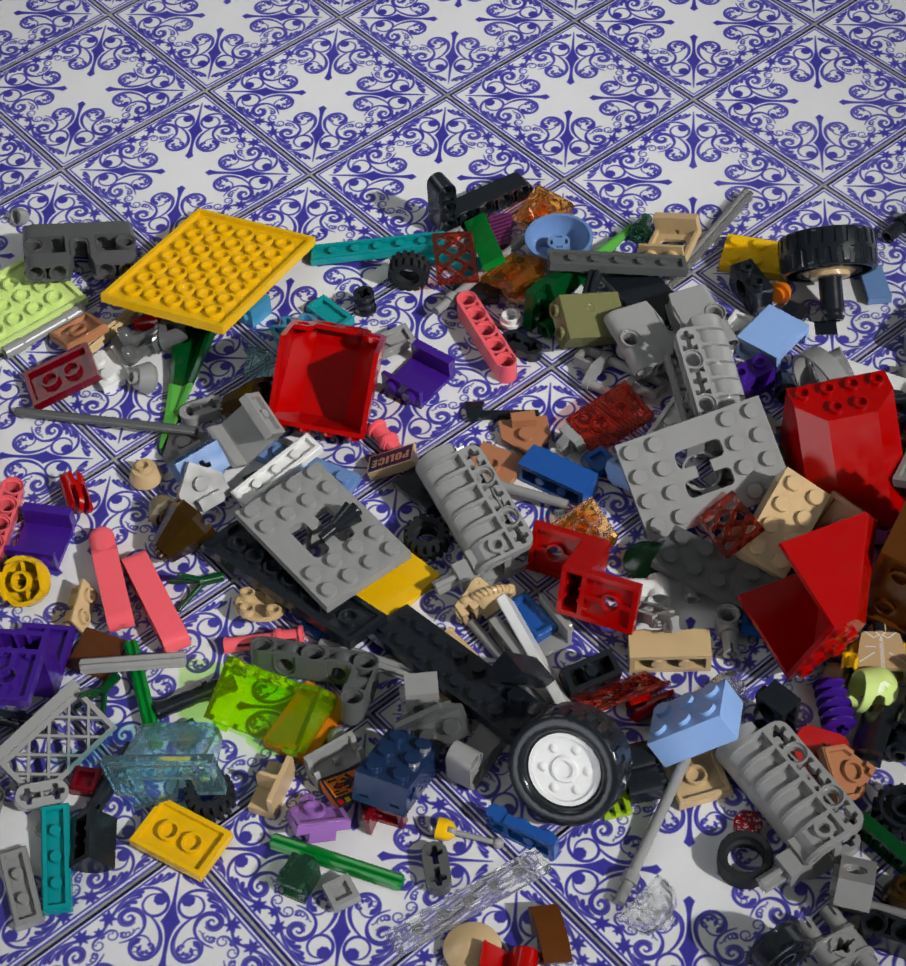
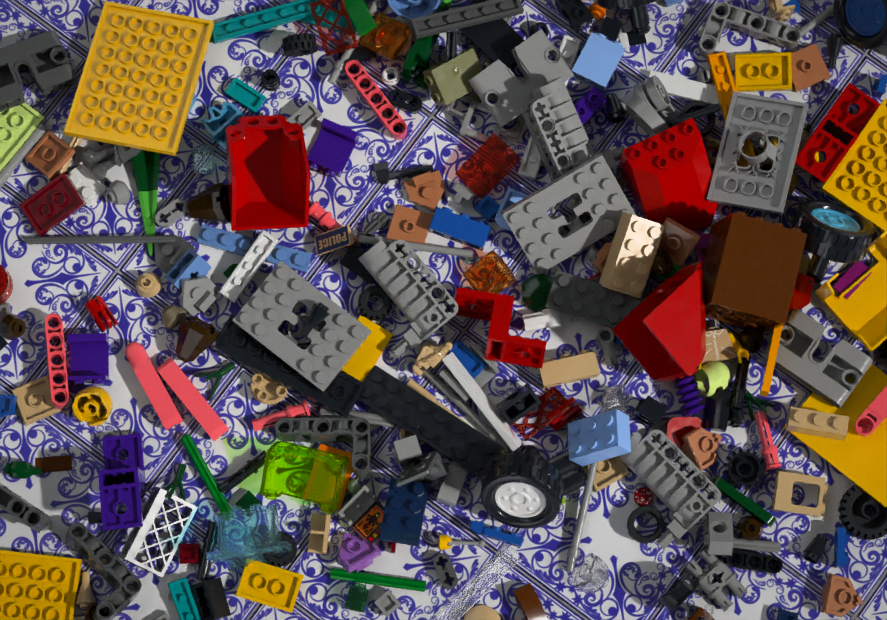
camera: 15 degrees left, 30 degrees up
light grey beam [14,779,69,812] -> none
tan hinge [61,578,98,634] -> none
reddish brown sticker [66,627,127,680] -> none
light grey axle [79,651,187,674] -> none
light grey panel [207,392,286,469] -> none
black brick [488,651,555,688] -> none
light grey hinge [636,601,681,633] -> none
clear red window [696,490,765,559] -> none

